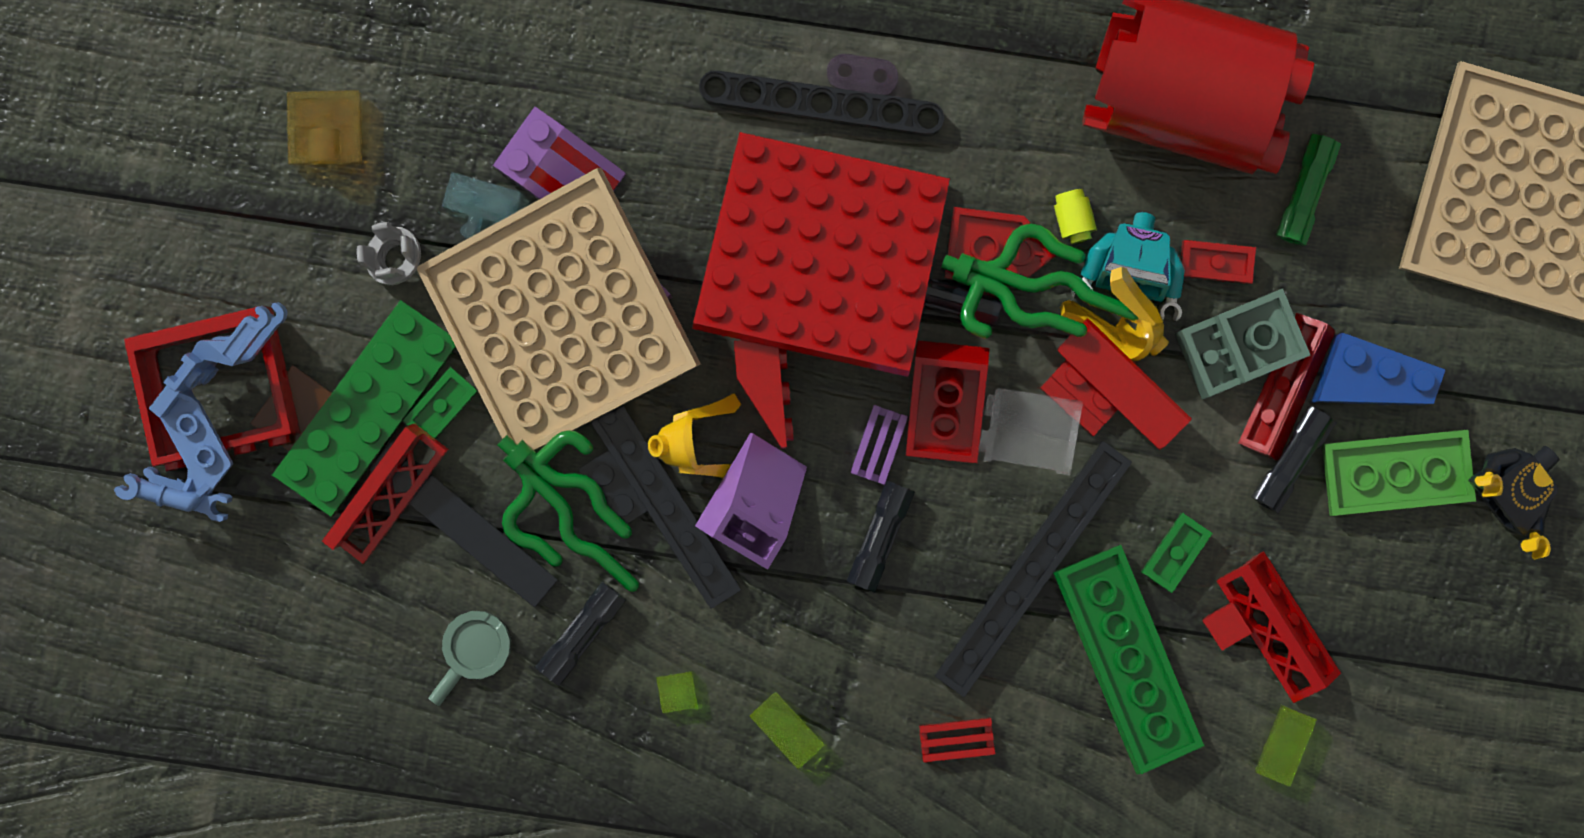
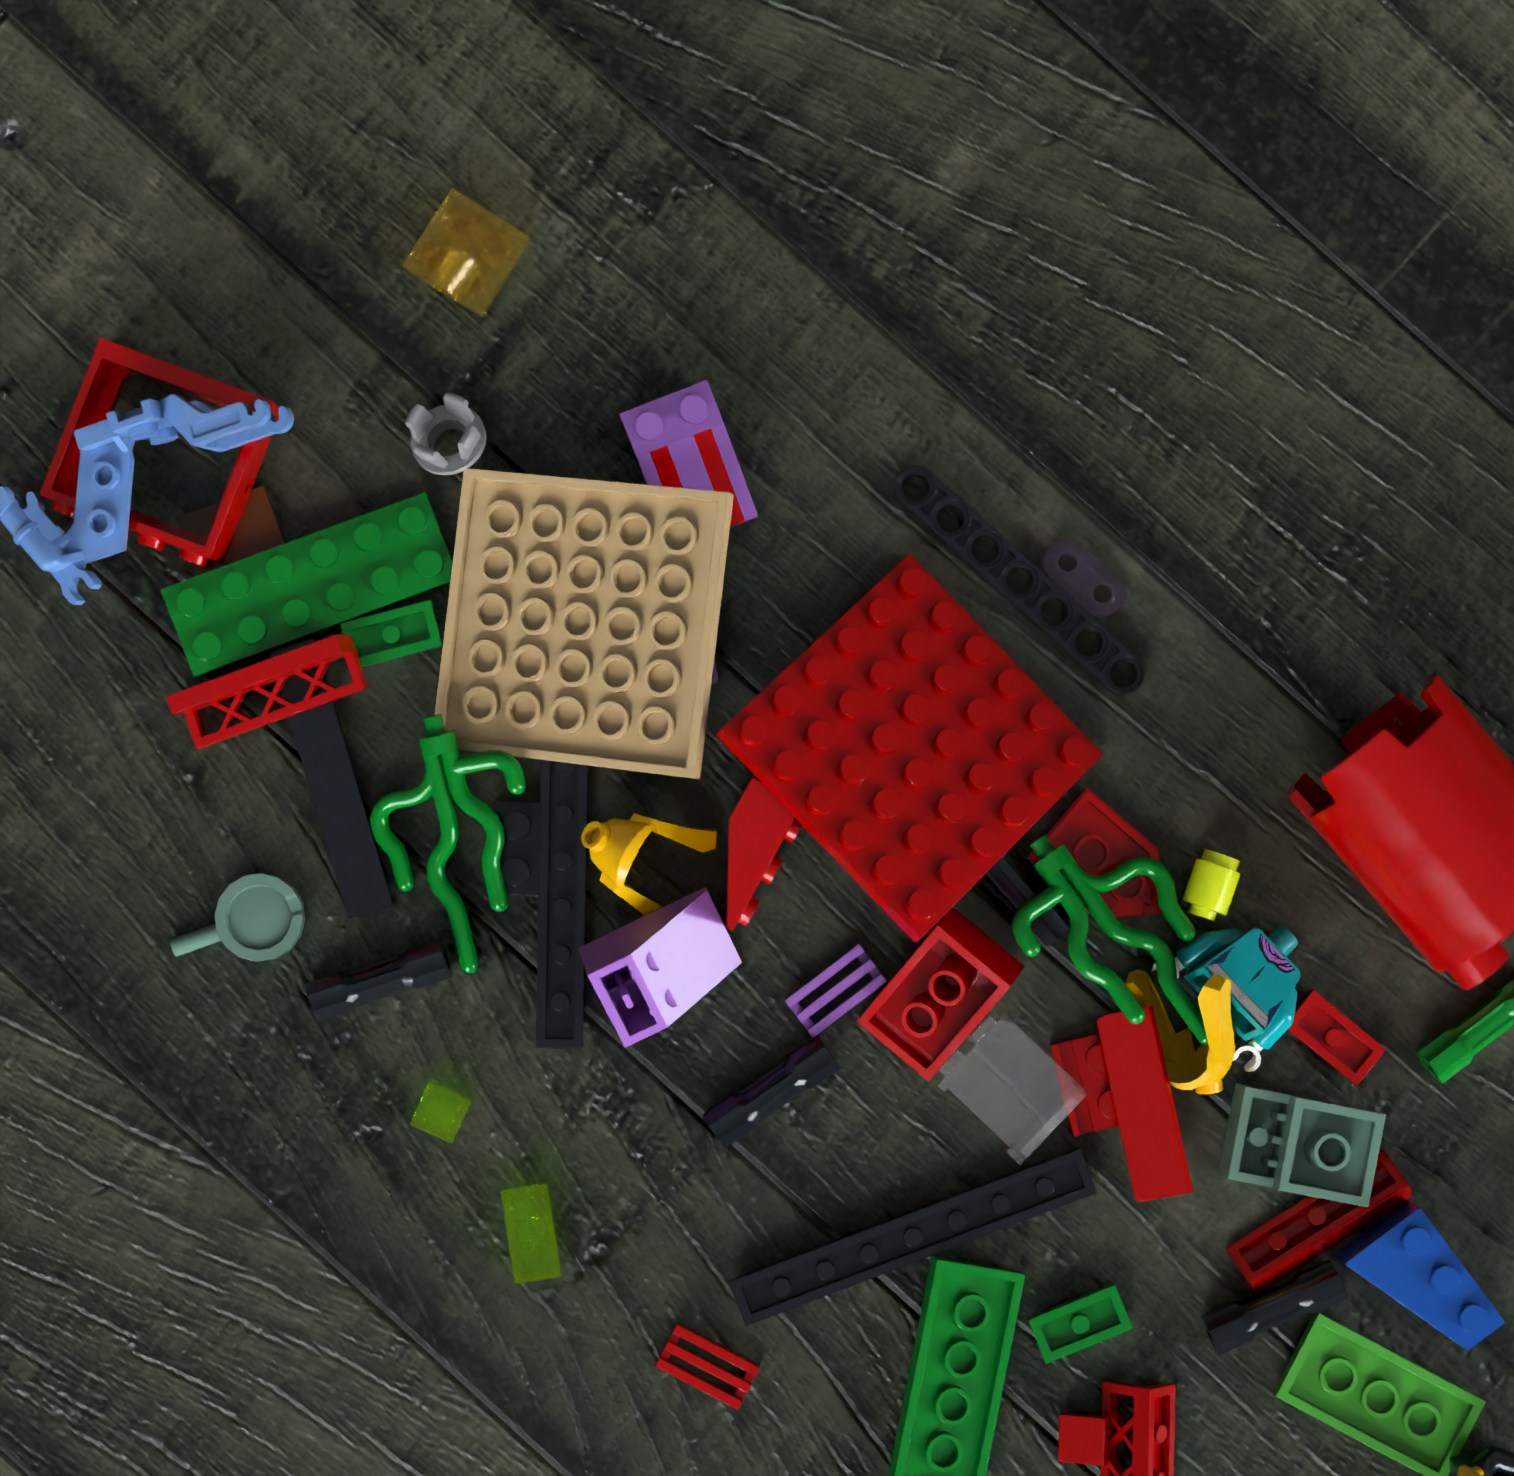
camera: 35 degrees right, 0 degrees up
clear light blue plate [442,172,522,239] -> none

